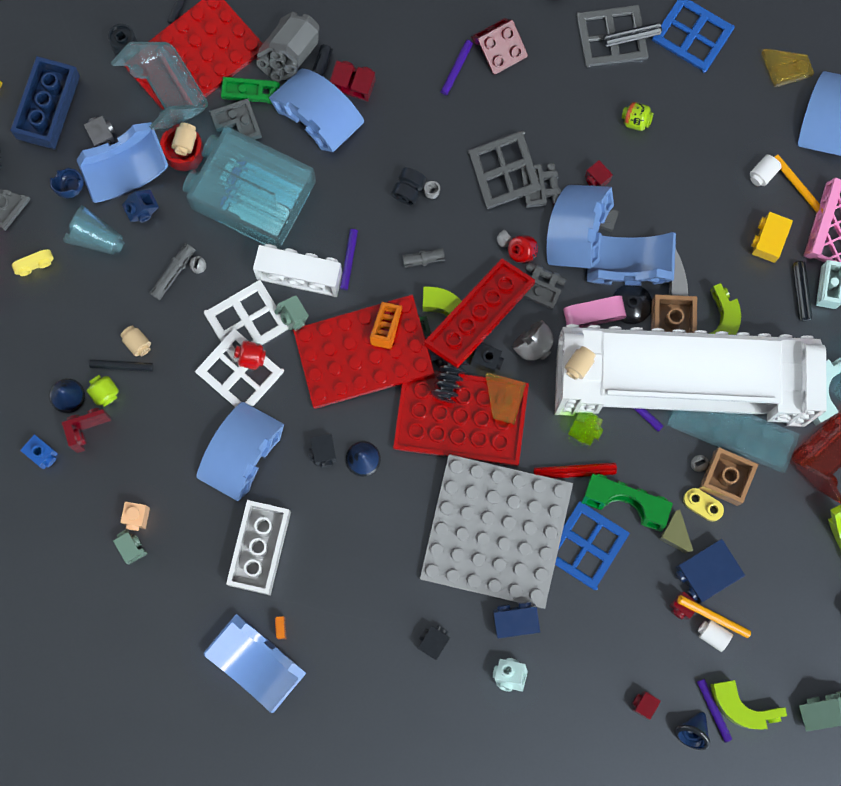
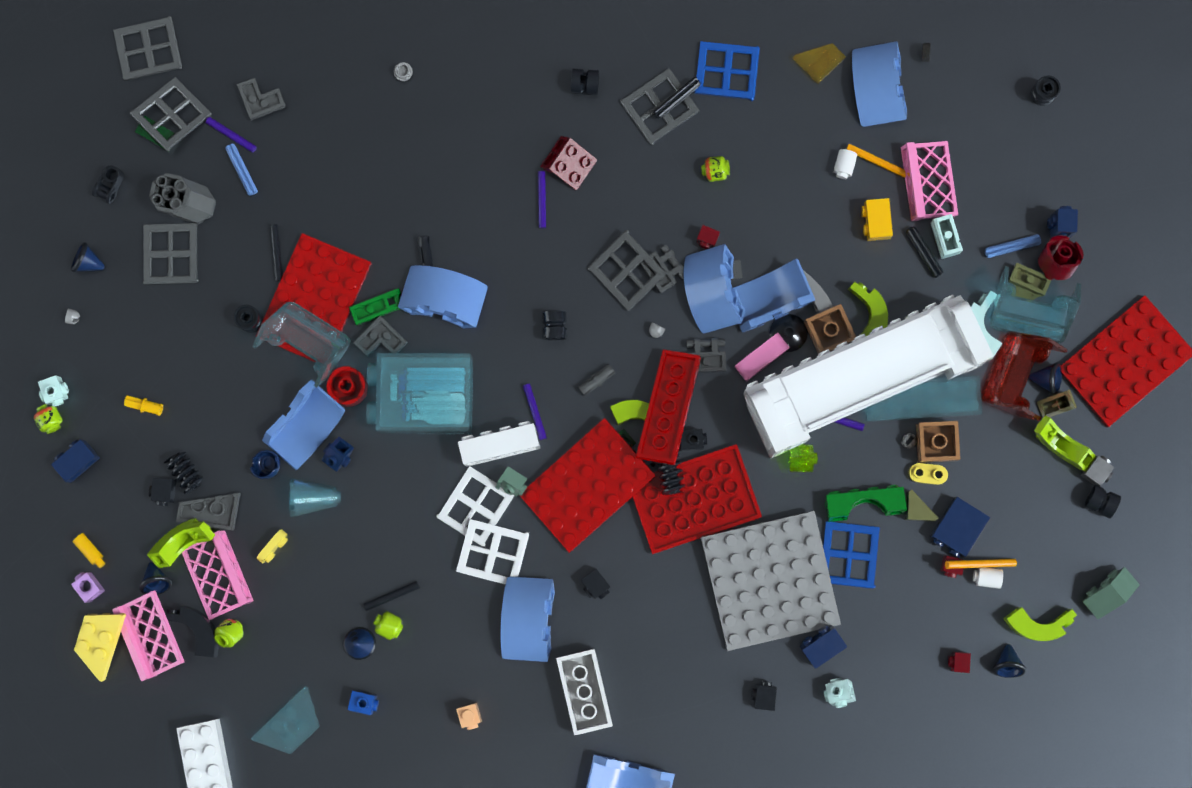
camera: 15 degrees left, 5 degrees up
dark blue brick [10,56,80,150] -> none
dark red bracket [62,408,111,453] -> none
flat silver brick [84,116,116,147] -> none
sand green brick [113,529,148,565] -> none
tan brick [120,325,151,357] -> none
dark grey pin [149,243,196,301] -> none
tan brick [172,123,197,156] -> none
light grey hinge [189,256,206,274] -> none
red head [234,340,266,370] -> none
dark grey brick [256,12,320,82] -> none
orange tile [275,616,286,640] -> none
dark red piece [330,61,376,101] -> none
dark blue hat [346,441,381,477] -> none
orange slope [370,302,402,349] -> none
light grey hinge [424,181,440,199] -> none
clear yellow wing [485,373,526,424] -> none
red head [508,235,538,263] -> none
light grey cylinder [512,320,554,361] -> none
red axle [533,463,617,479] -> none
tan brick [565,346,596,380] -> none
dark purple bar [697,679,732,743] -> none

